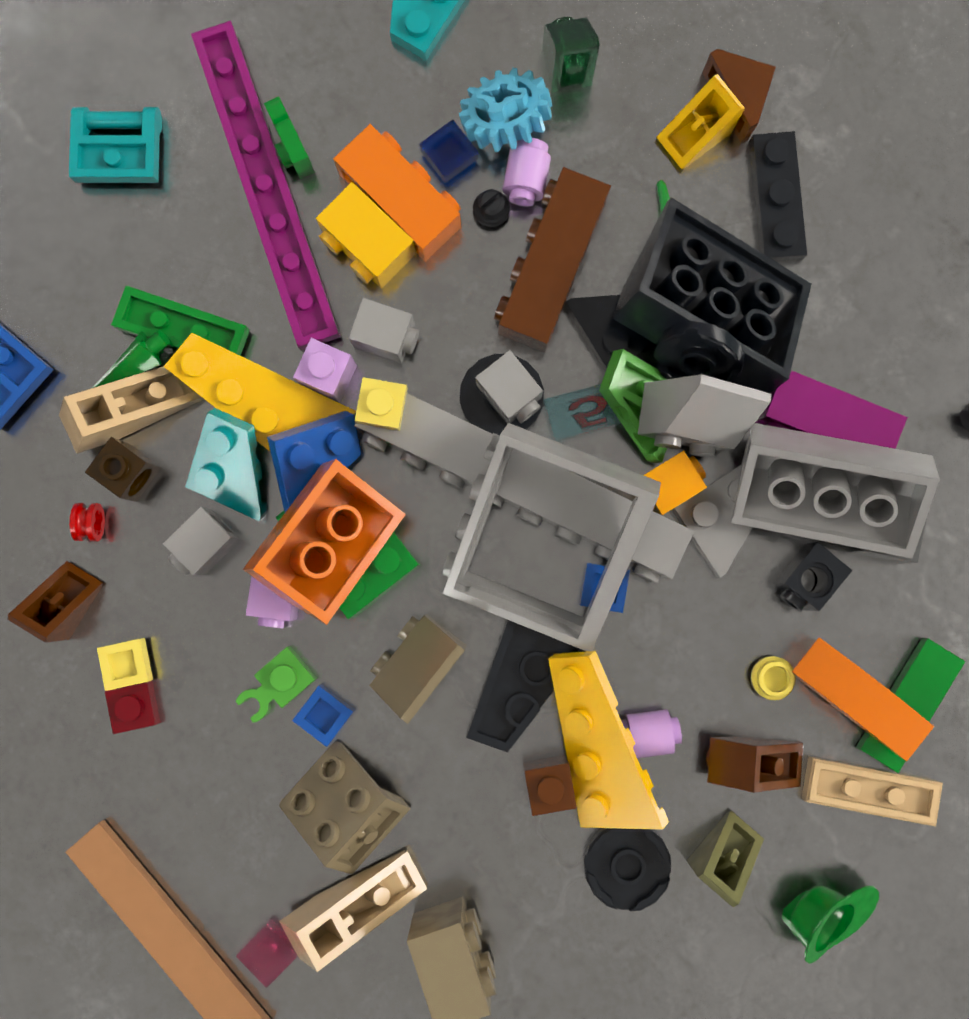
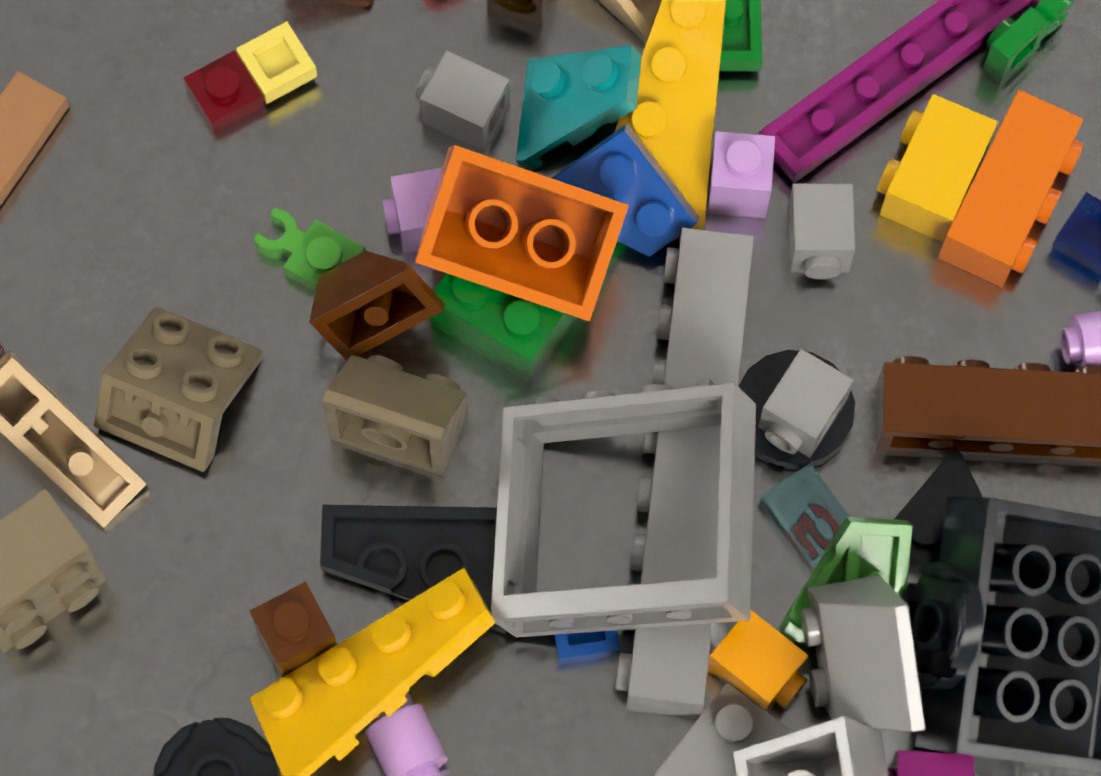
camera: 65 degrees right, 15 degrees down
blue tile [292,684,355,747] -> none
light yellow plate [354,377,408,431] -> none
black piece [473,189,510,227] -> none
none -> reddish brown slope [309,251,445,361]

